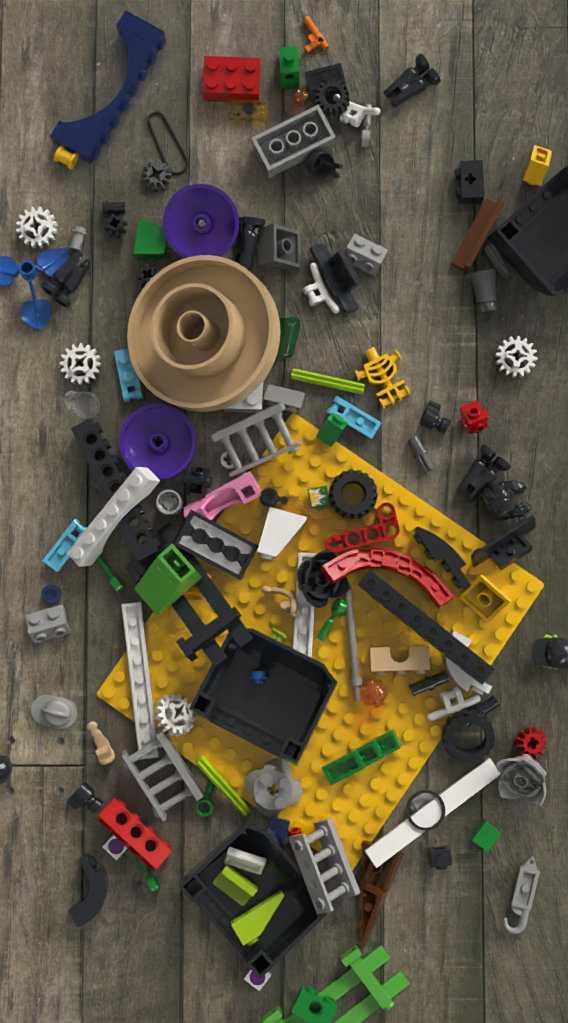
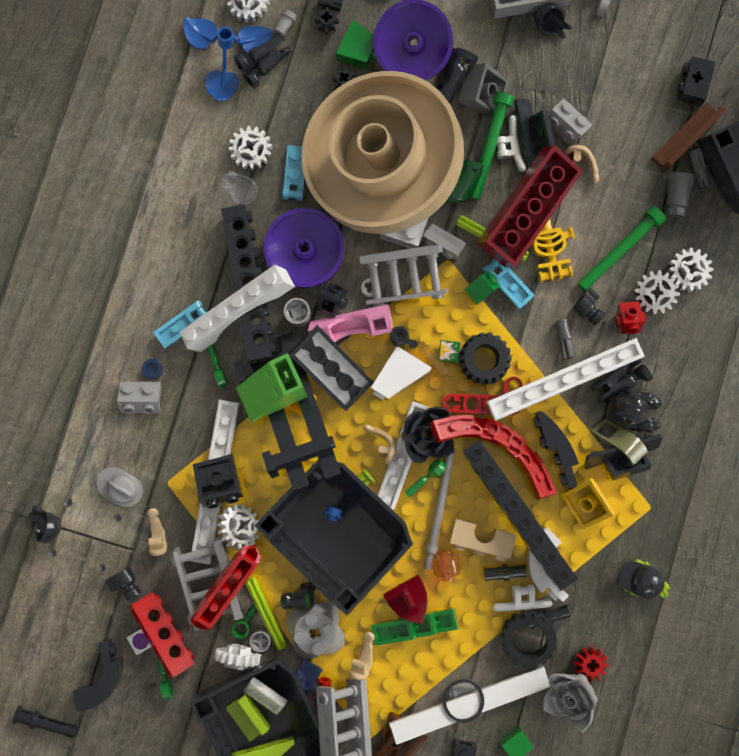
camera: 15 degrees right, 0 degrees up
none -> black pin [12,705,78,739]
none -> red brick [190,545,261,631]
none -> black plate [193,454,243,509]
none -> white gear [215,644,261,670]
none -> light grey wheel [249,629,272,652]
none -> black piece [280,582,316,610]
none -> tan piece [349,632,375,680]
none -> dark red shield [383,574,428,624]
none -> green piece [469,92,514,201]
none -> dark red brick [476,145,583,268]
none -> white tile [486,338,645,421]
none -> tan piece [565,145,599,183]
none -> green piece [577,206,666,291]
none -> olive piece [592,419,648,465]
none -> white gear [635,270,680,314]

